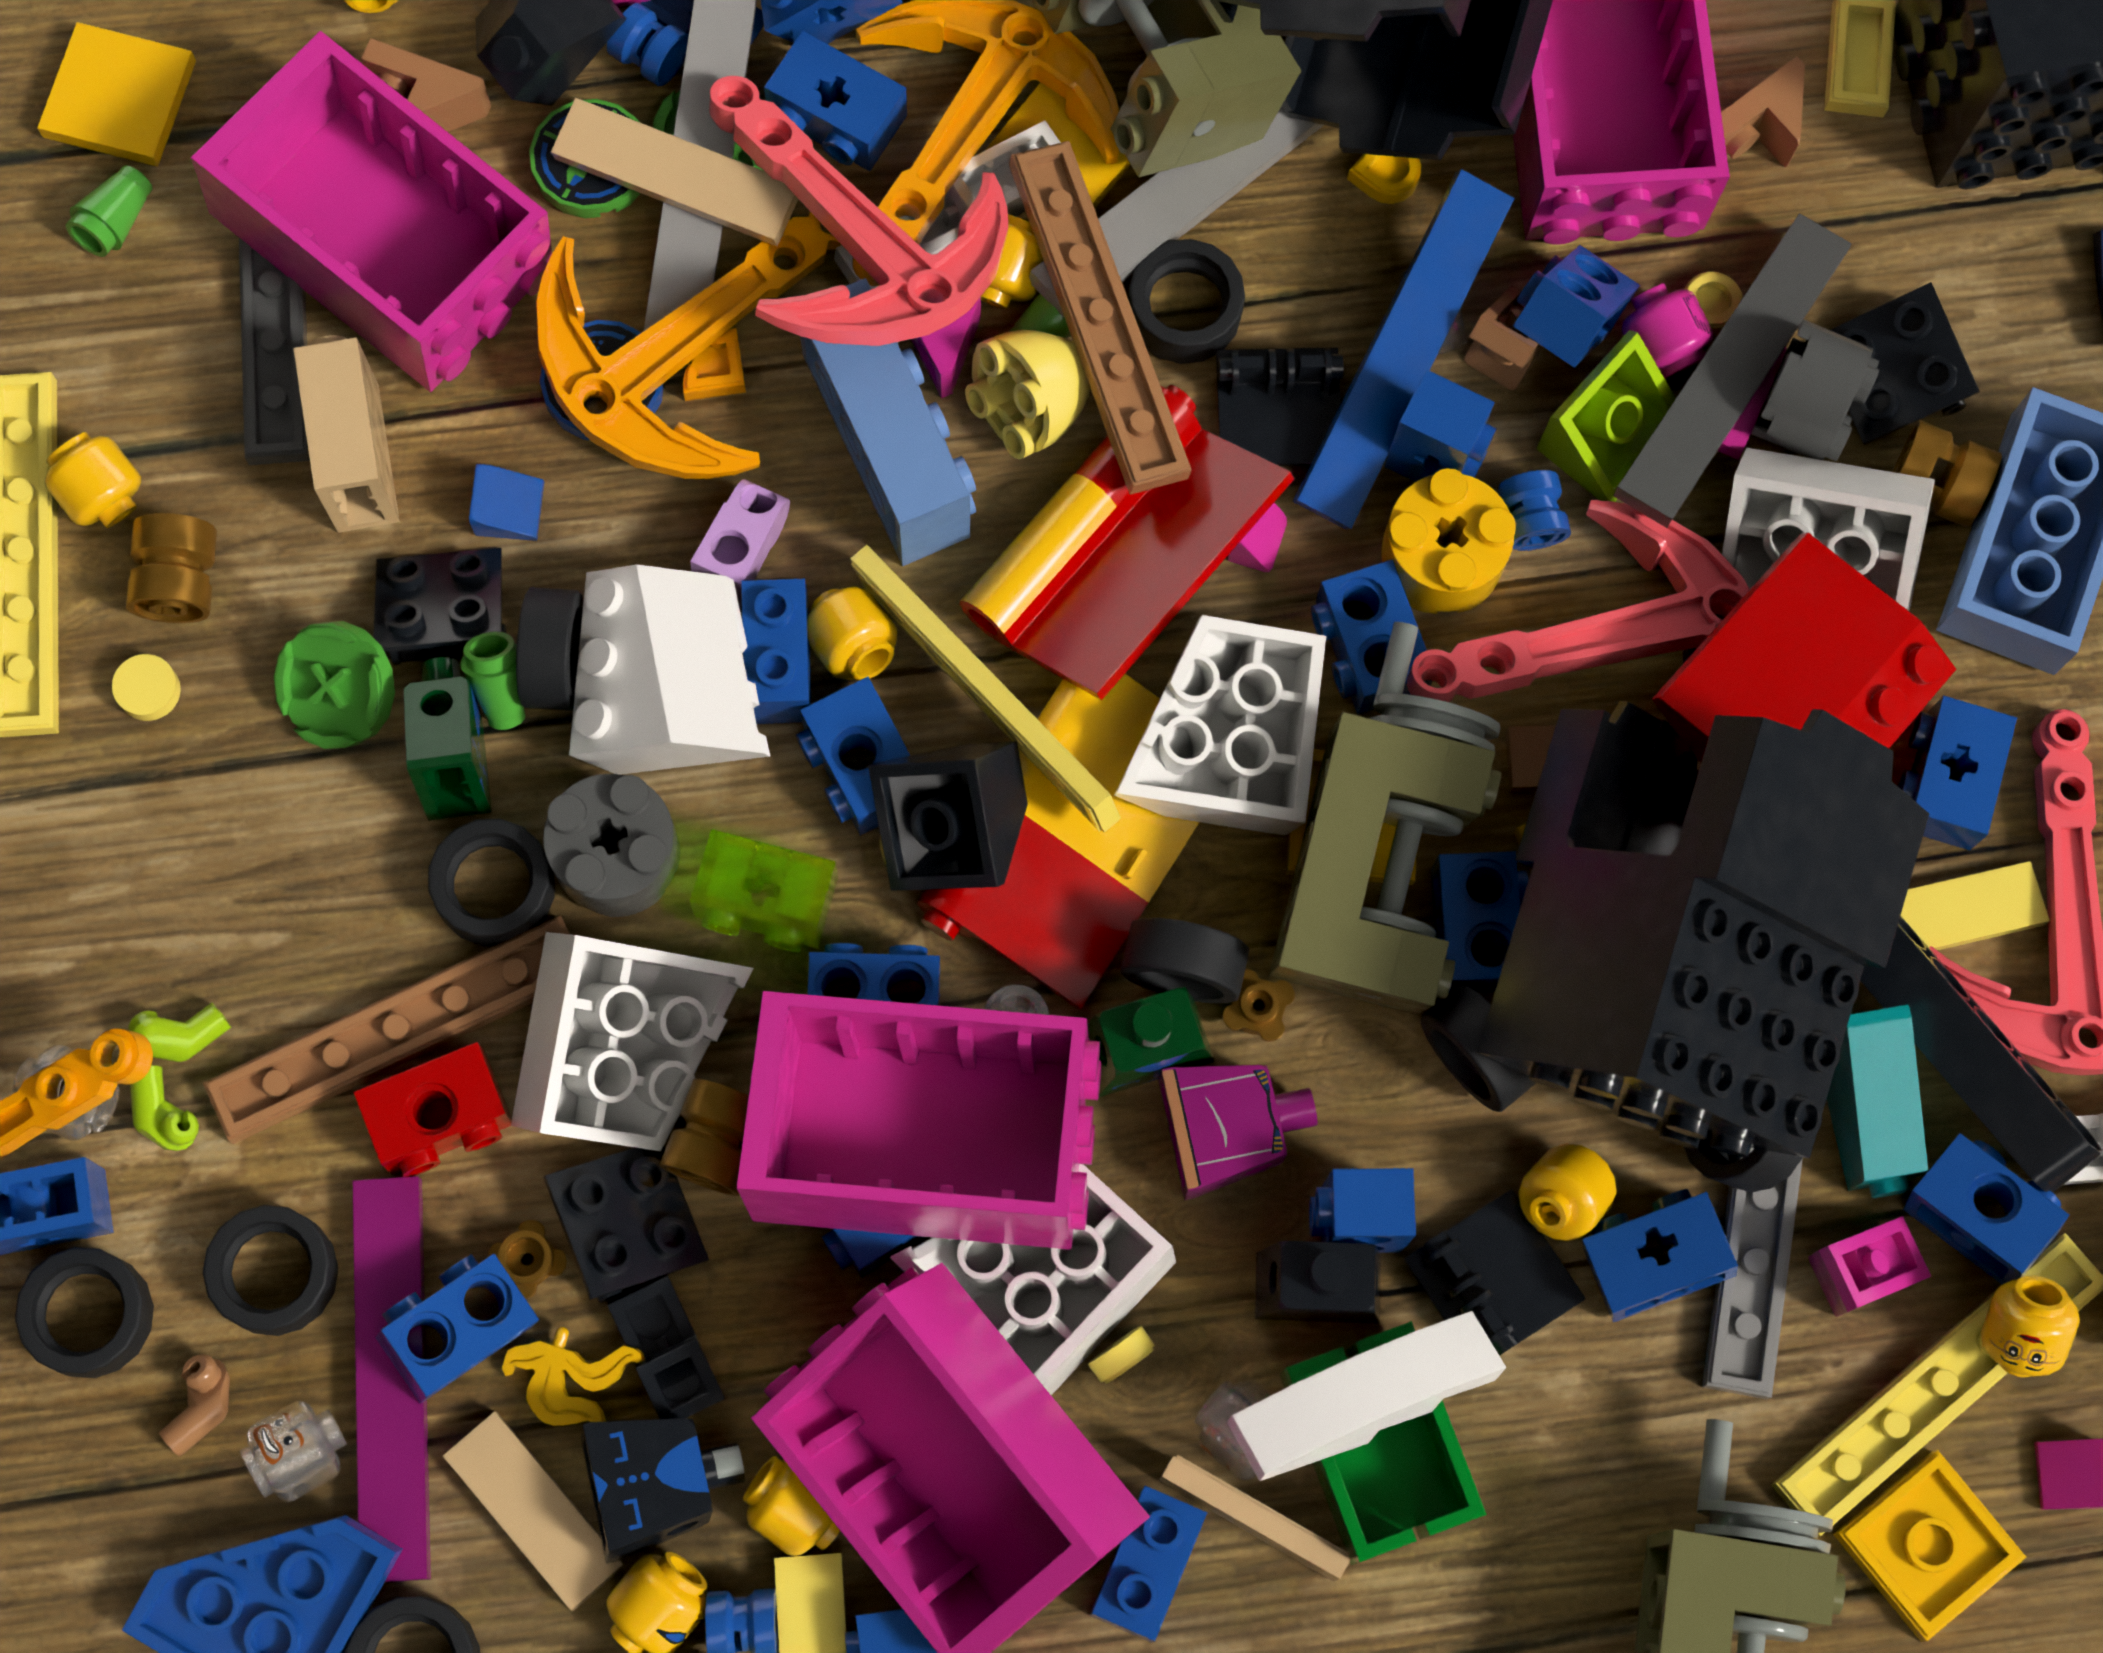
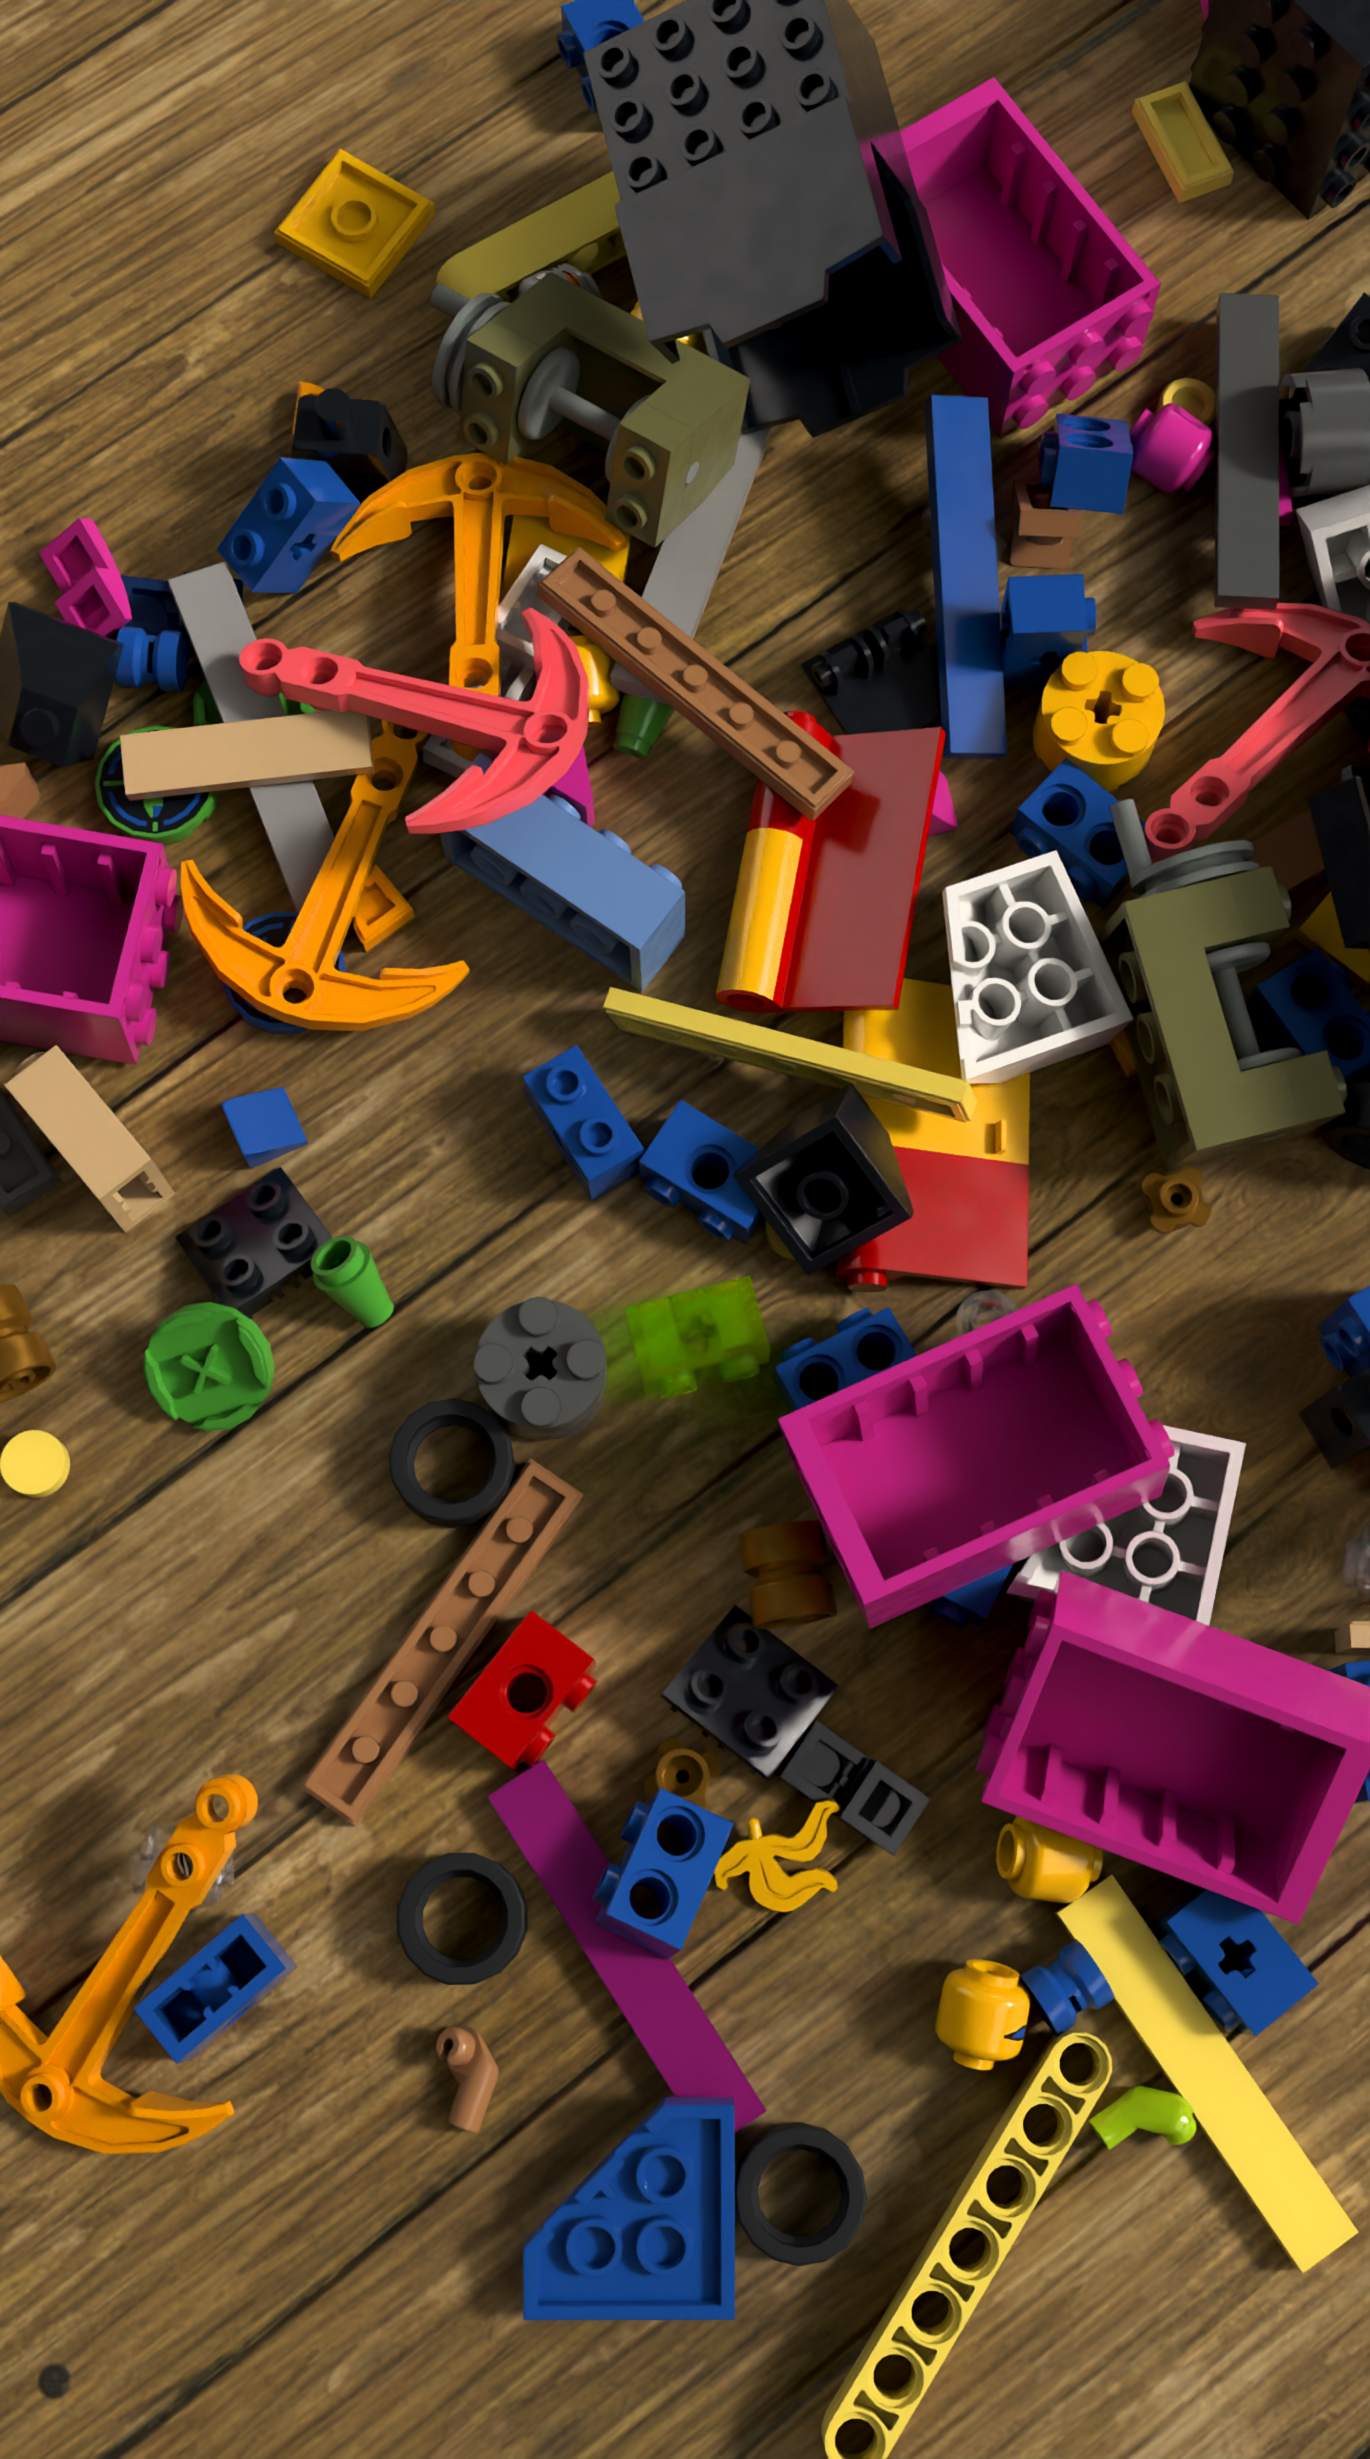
camera: 25 degrees left, 0 degrees up
black tyre [15,1247,154,1378] -> none
lime arm [128,1002,232,1062] -> none
lime arm [130,1065,199,1151] -> none
clear head [240,1401,347,1502] -> none
dark green torso [403,657,492,821] -> none
tan tile [443,1411,625,1611] -> none
white wedge [511,932,754,1151] -> none
black tyre [516,587,584,711] -> none
white wedge [569,564,770,774] -> none
black torso [581,1418,745,1564] -> none
lavender leg [690,479,790,611] -> none
blue brick [764,30,907,171] -> none
yellow head [807,587,897,680] -> none
light yellow piece [965,330,1091,459] -> none
dark green torso [1087,987,1215,1098] -> none
light yellow tile [1087,1325,1155,1384] -> none
black tyre [1120,918,1250,1003] -> none
black tyre [1128,239,1245,364] -> none
magenta torso [1158,1065,1318,1201] -> none
yellow tile [1347,154,1421,204] -> none
blue wheel [1497,470,1571,551] -> none
lime slope [1536,330,1676,502] -> none
medium nougat slope [1721,56,1805,167] -> none

